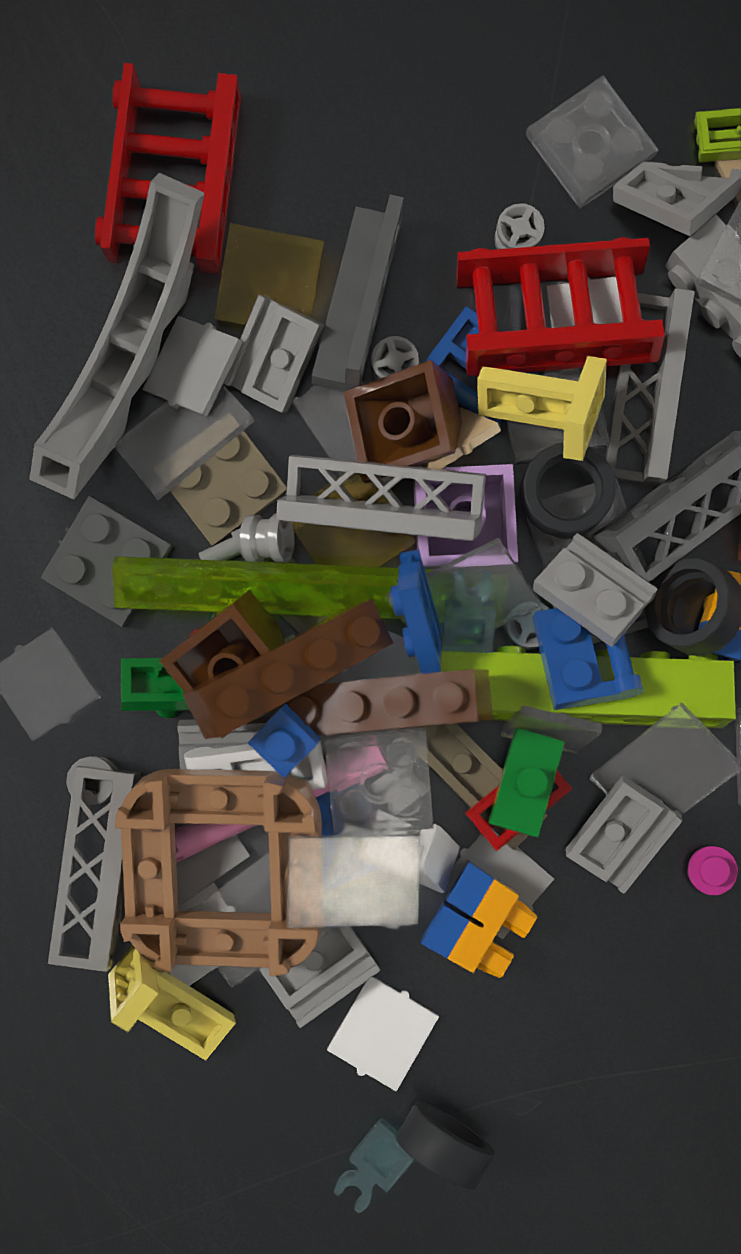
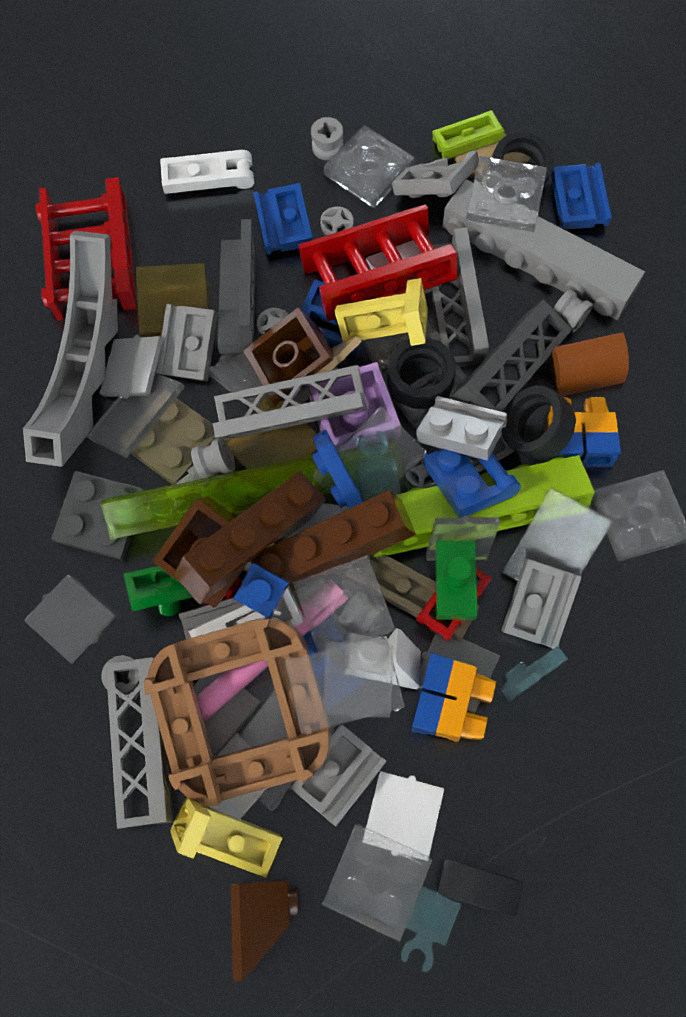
camera: 15 degrees left, 15 degrees down
dark pink plate [688,846,738,895] -> none
none -> white plate [160,150,254,194]
none -> reddish brown slope [231,880,299,982]
none -> blue plate [253,183,313,255]
none -> light grey wheel [311,117,343,160]
none -> clear plate [322,823,432,942]
none -> clear light blue plate [501,646,568,702]

